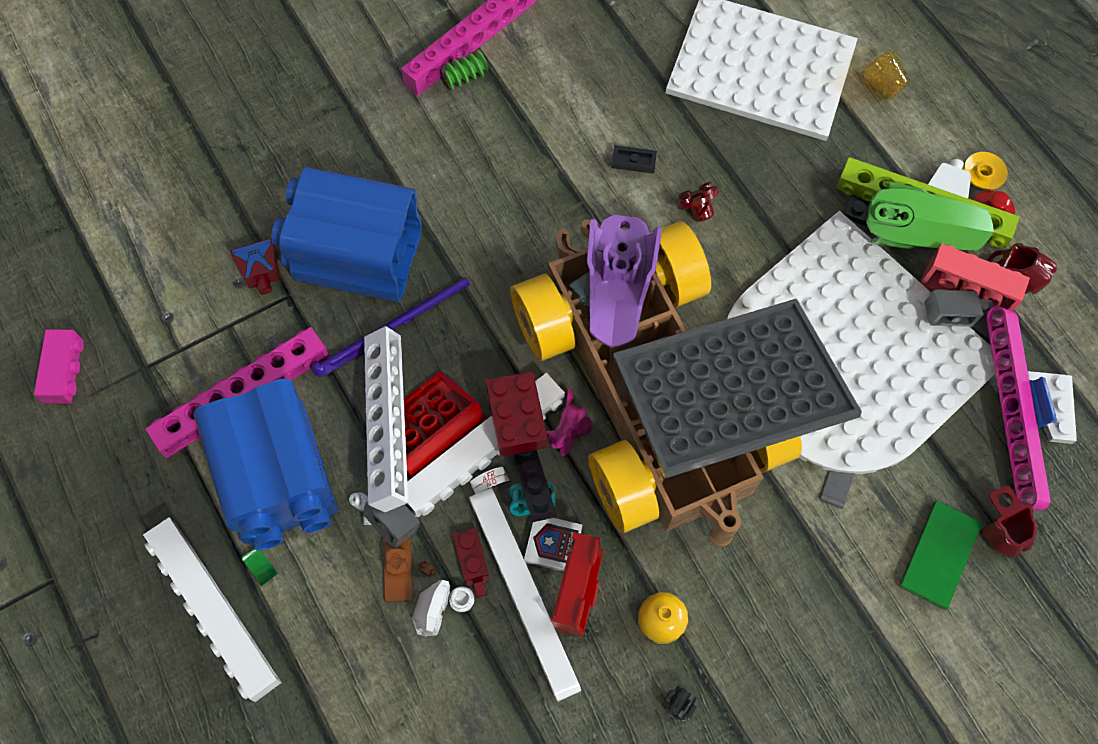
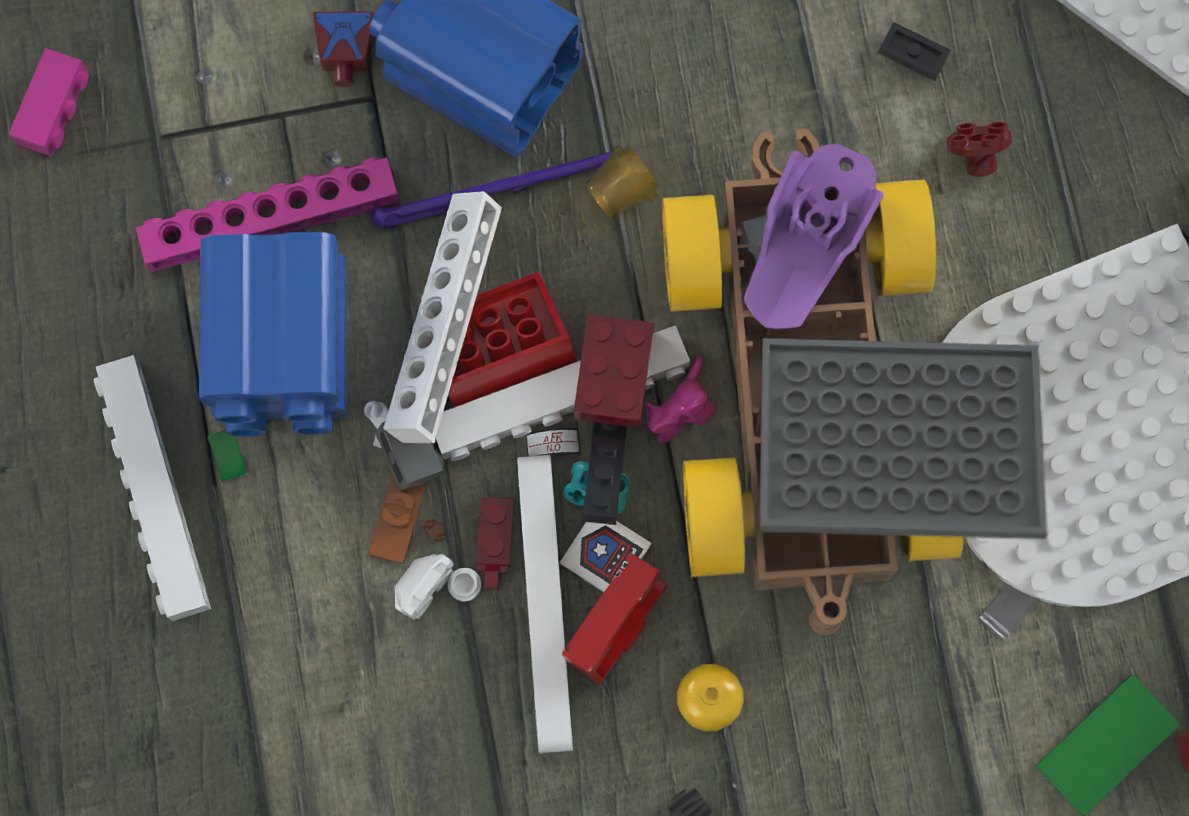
camera: 25 degrees right, 10 degrees up
none -> clear yellow piece [585,144,660,218]

